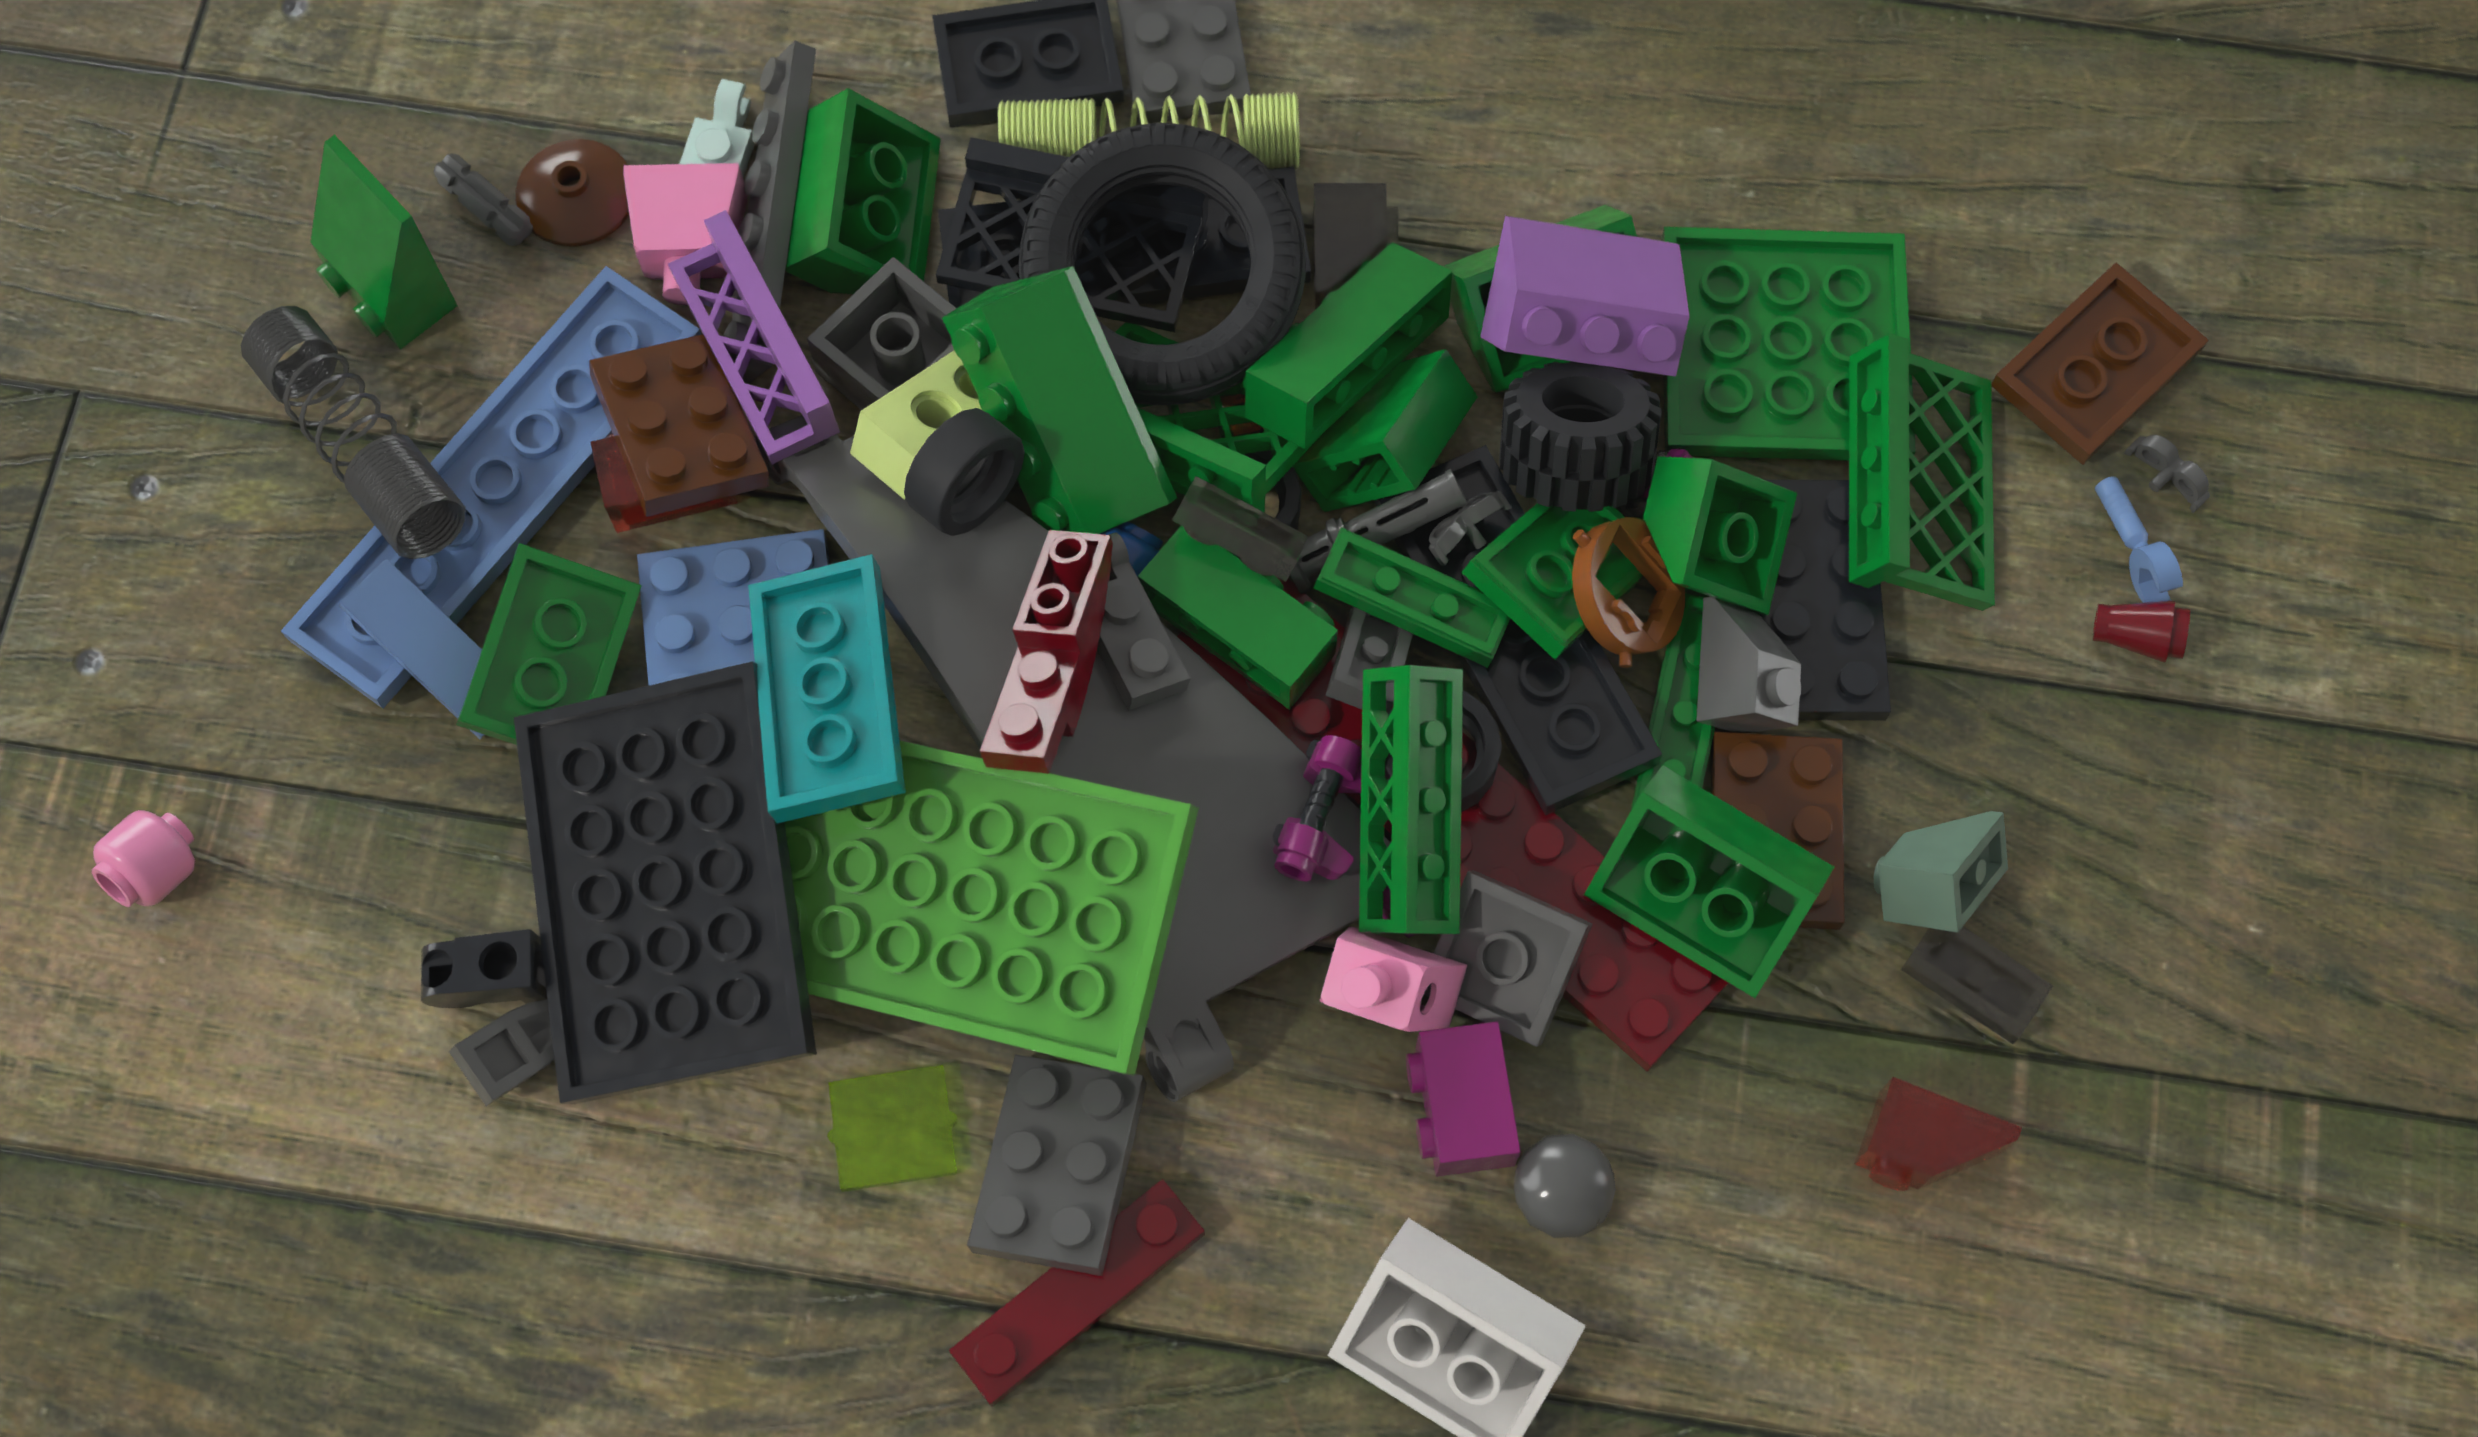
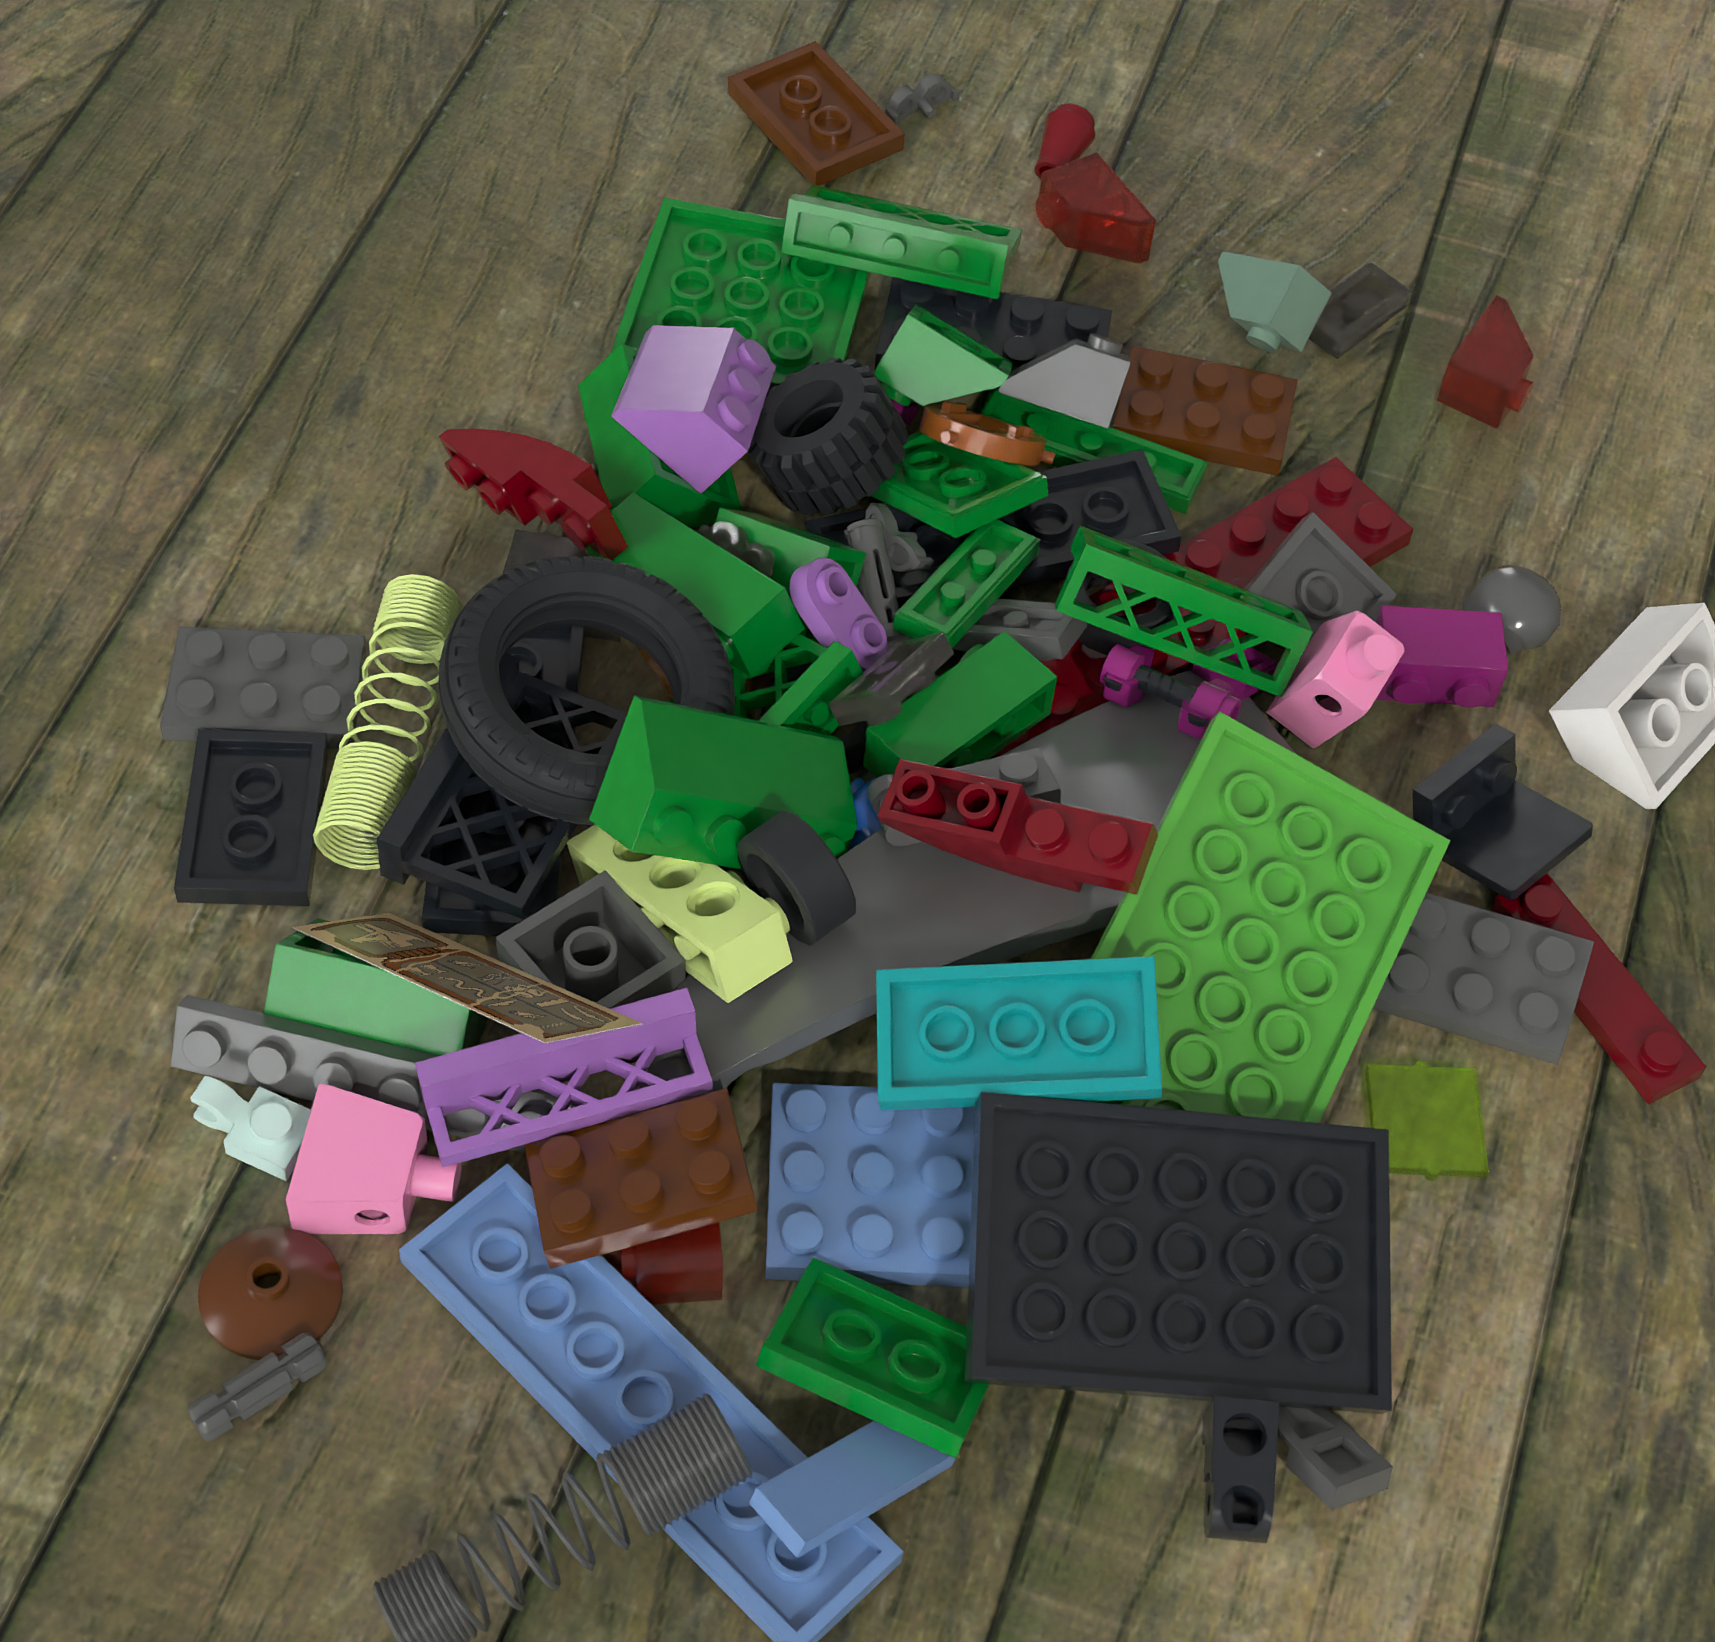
camera: 85 degrees left, 15 degrees down
green slope [310,135,458,350] -> none
green slope [1584,766,1835,998] -> none
medium blue piece [2095,477,2183,603] -> none
none -> sticker [292,913,643,1043]
none -> dark red slope [438,429,628,560]
none -> clear smoke piece [698,522,774,578]
none -> medium lavender plate [790,558,888,673]
none -> clear red slope [1036,152,1156,264]
none -> black bracket [1412,724,1593,900]

